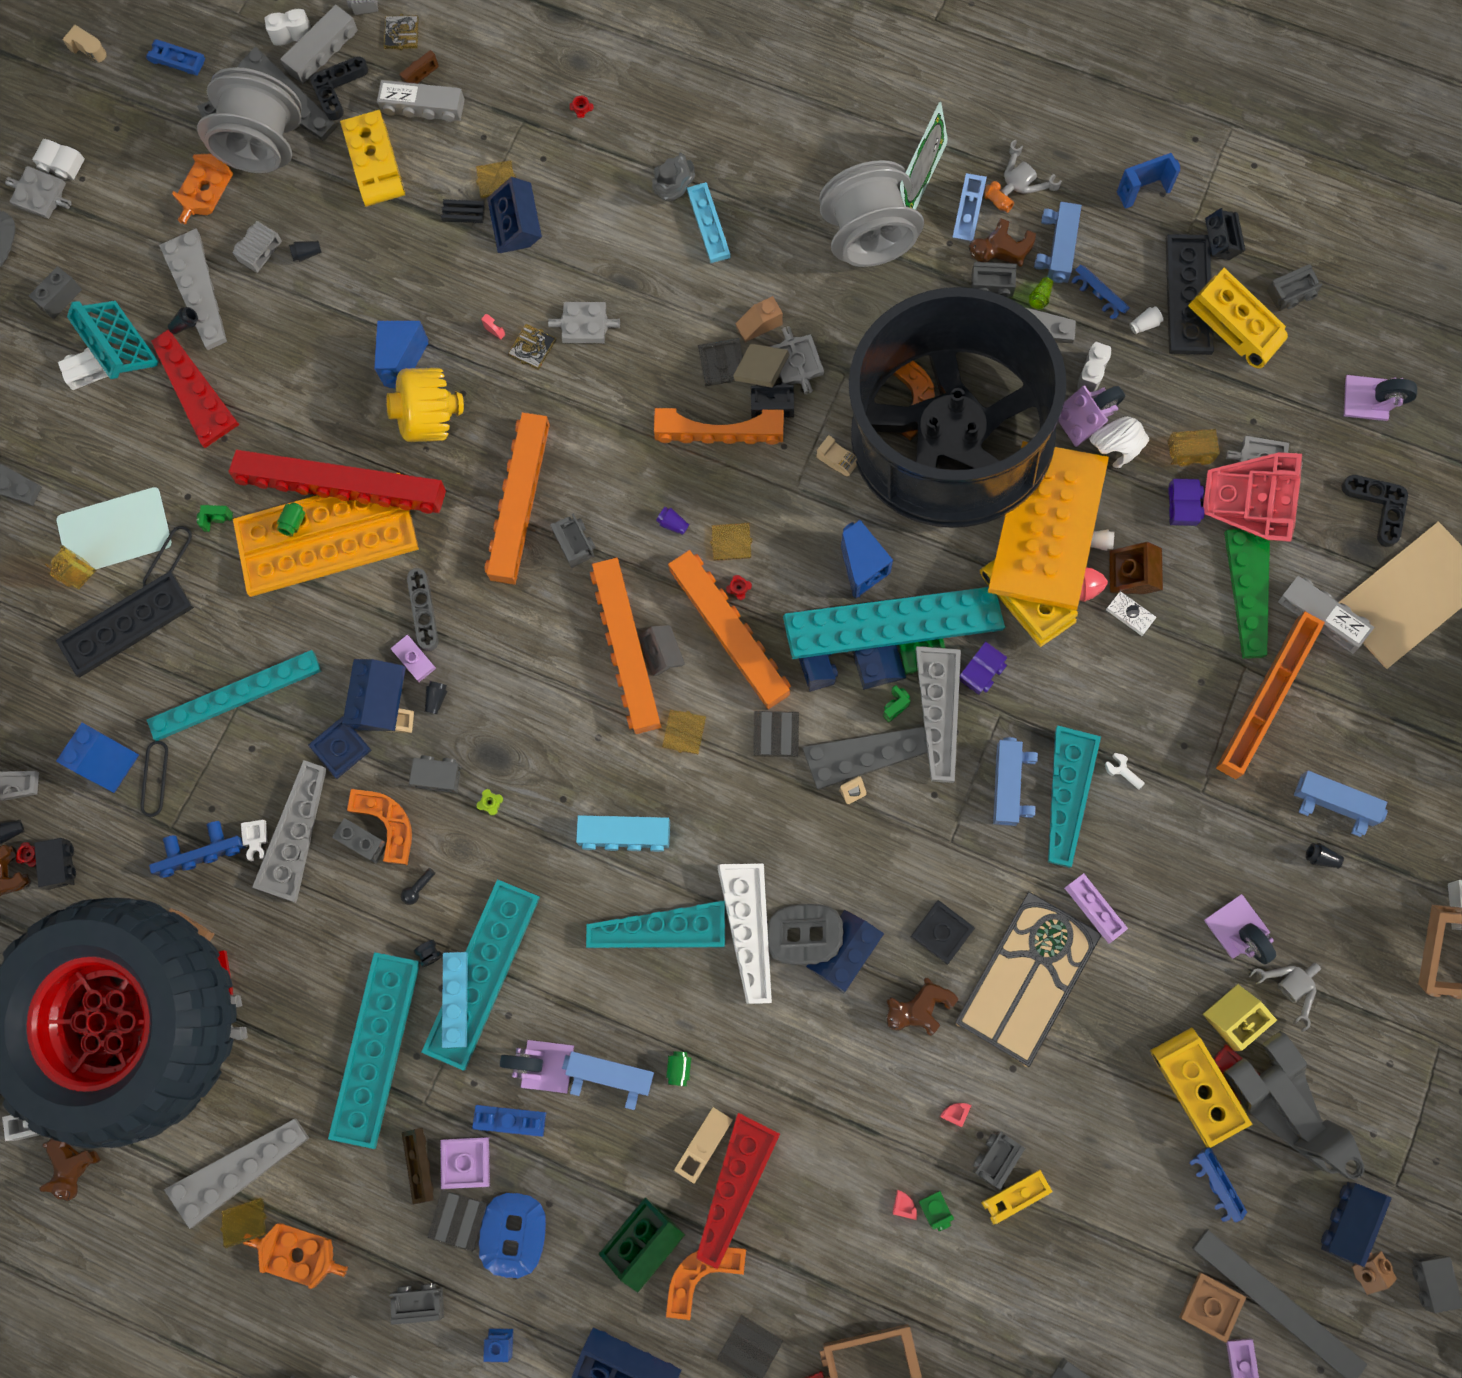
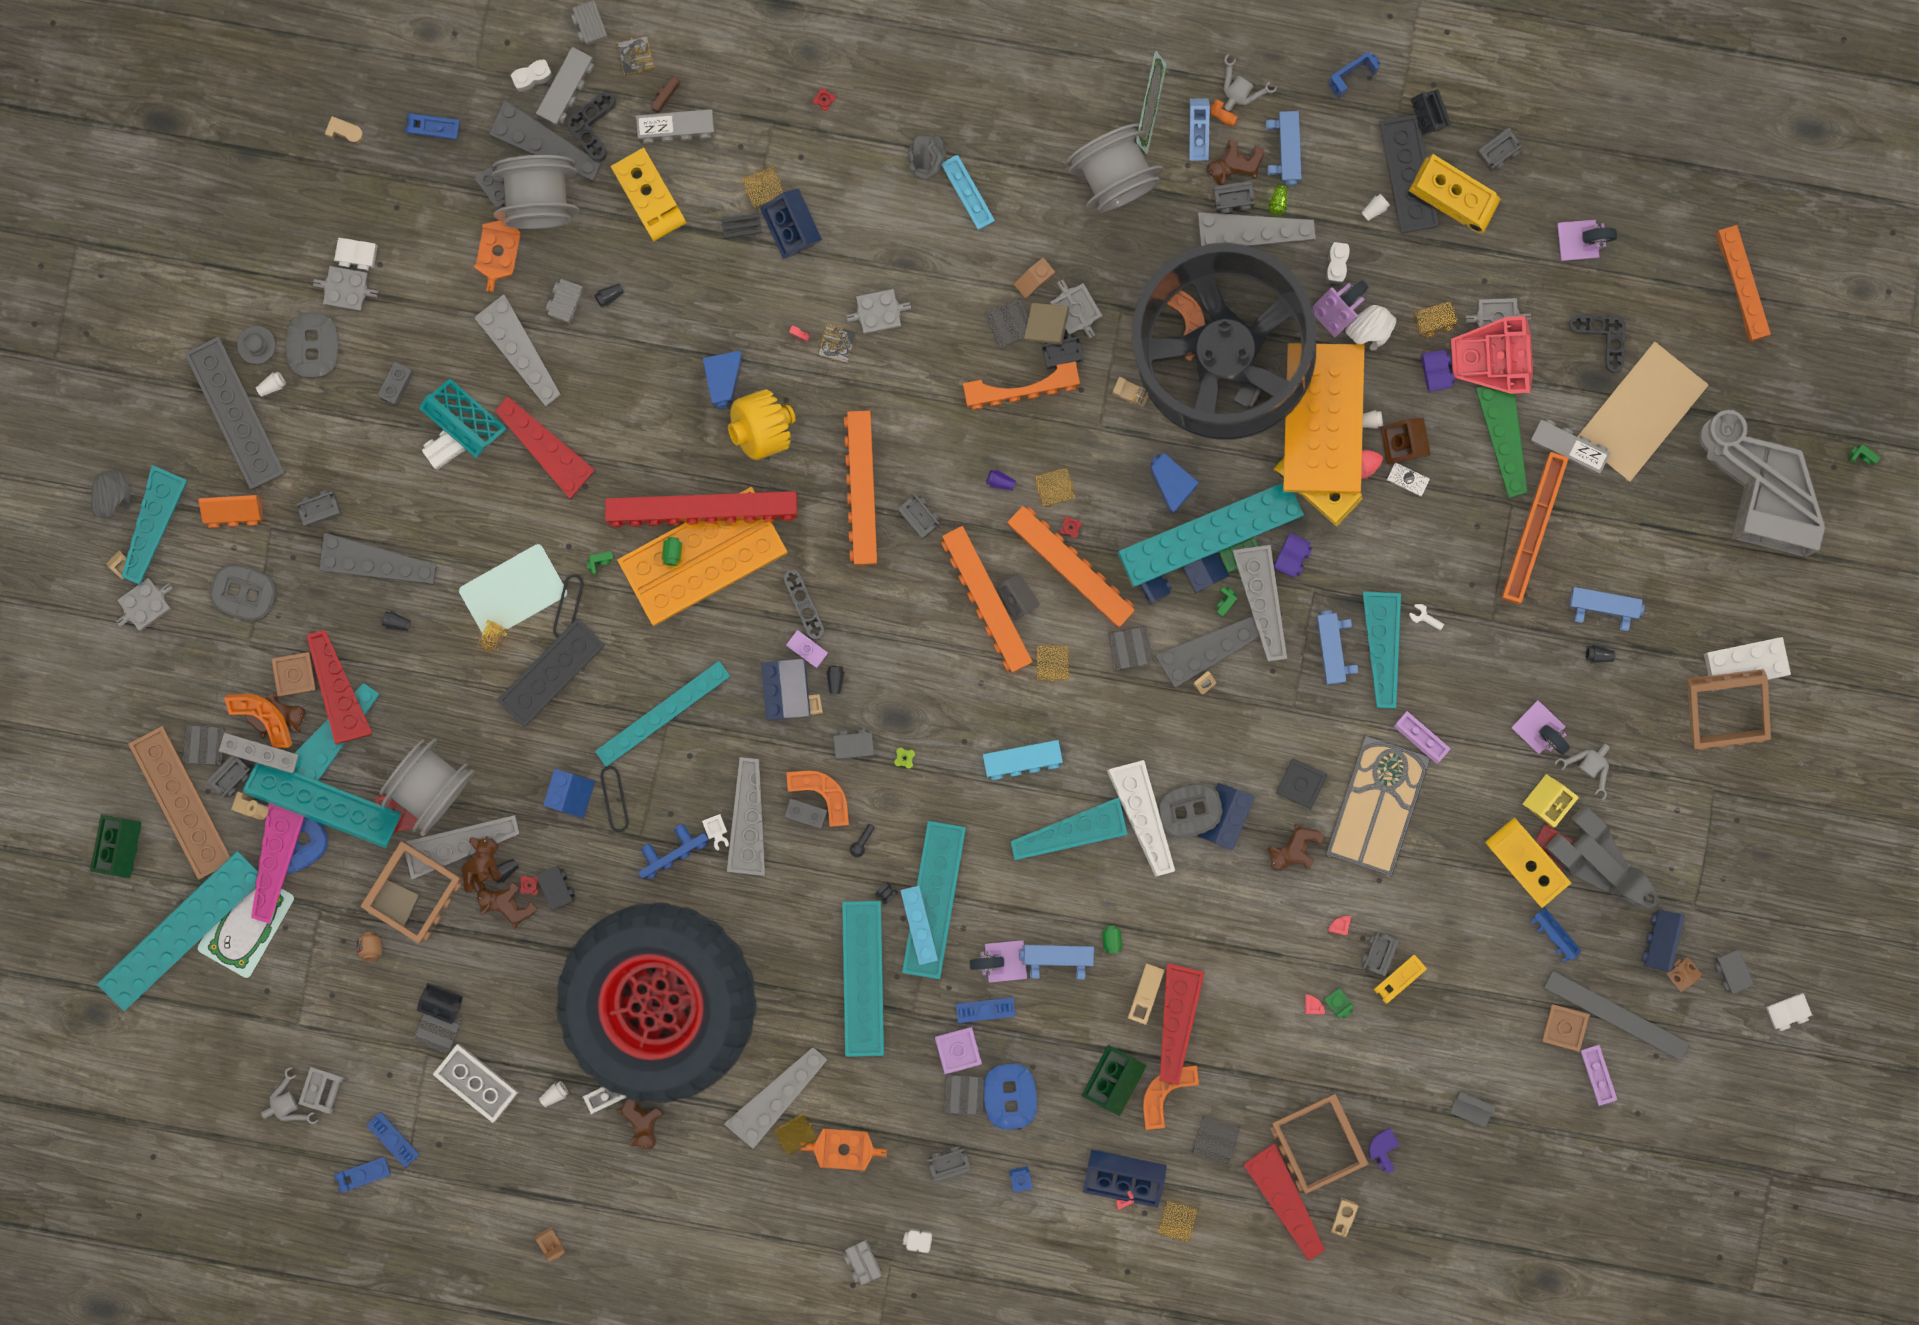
camera: 15 degrees left, 10 degrees up
black cone [168,307,198,334] -> none
dark blue tile [308,716,372,779] -> none
dark brown plate [402,1128,434,1204] -> none
blue plate [1072,264,1130,319] -> none

